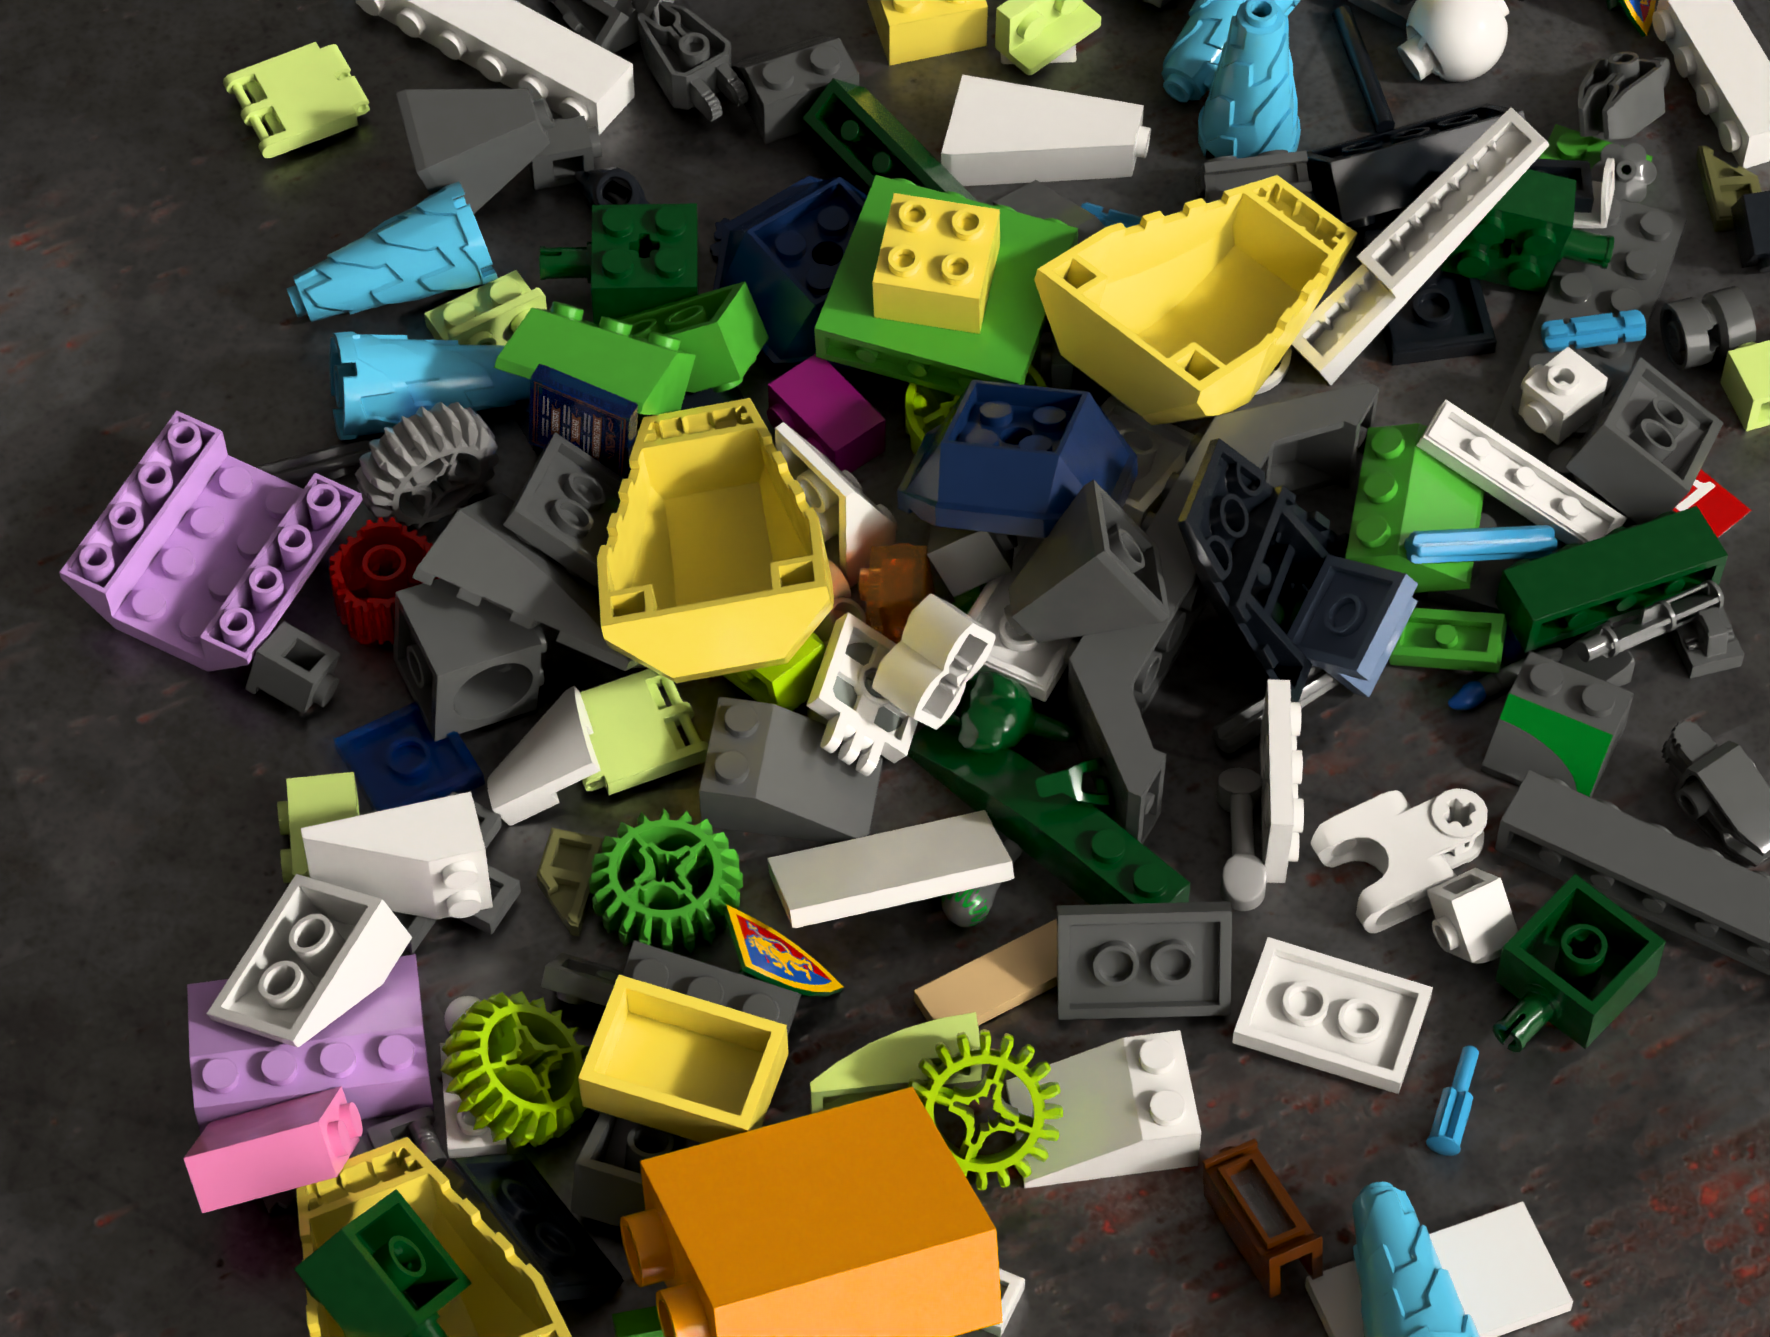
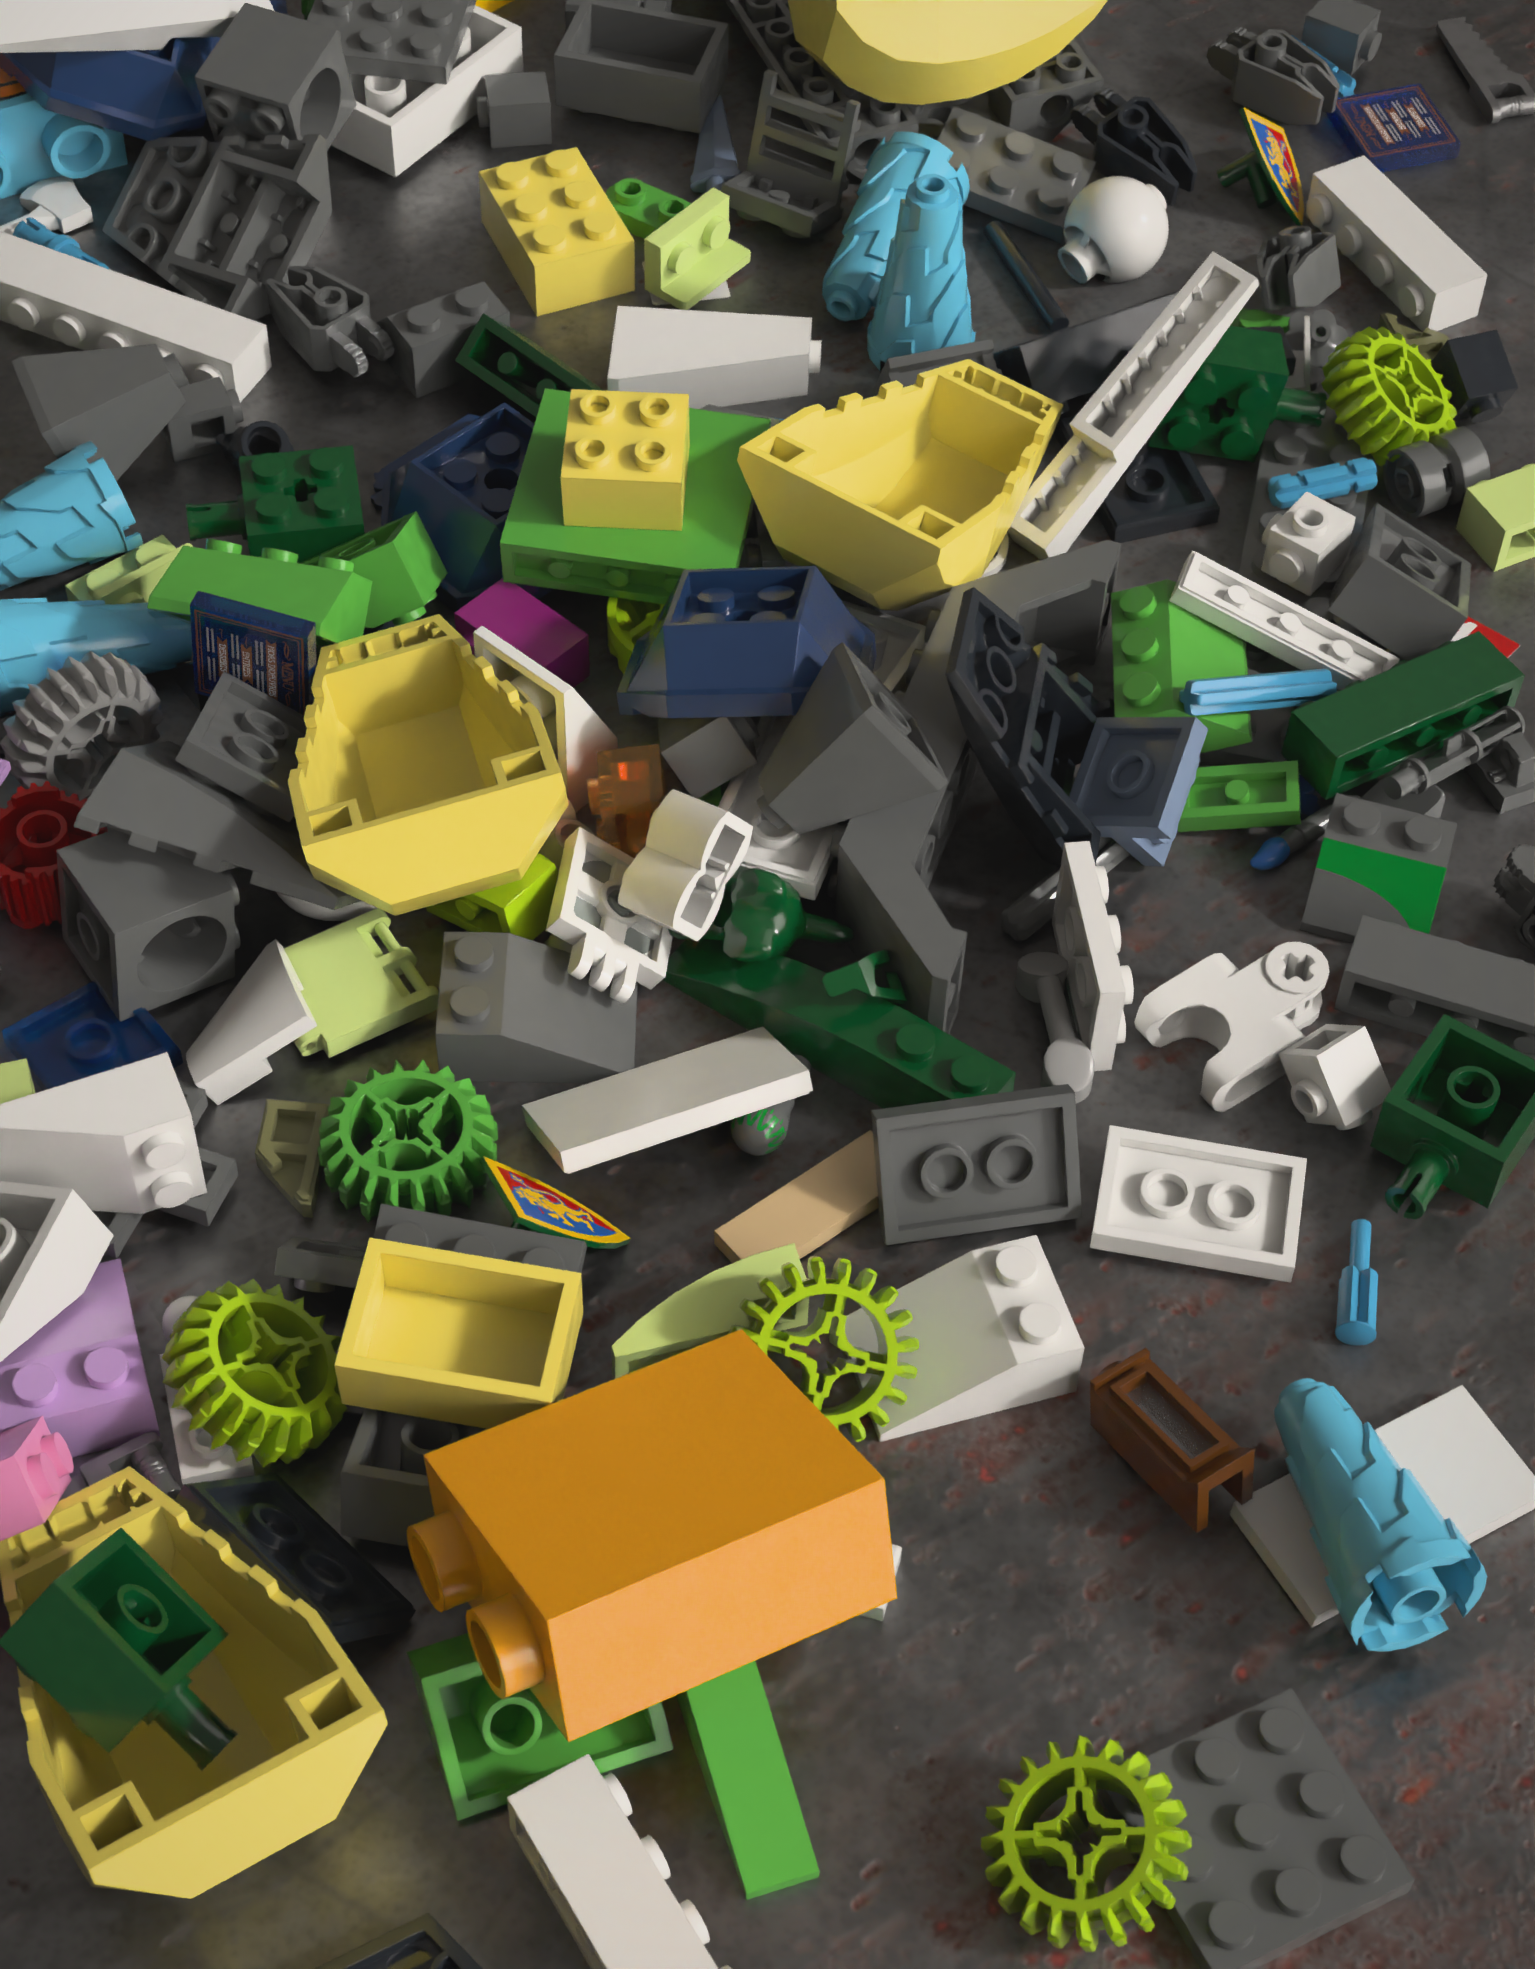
camera: 10 degrees left, 5 degrees down
none -> lime gear [1321,326,1457,466]

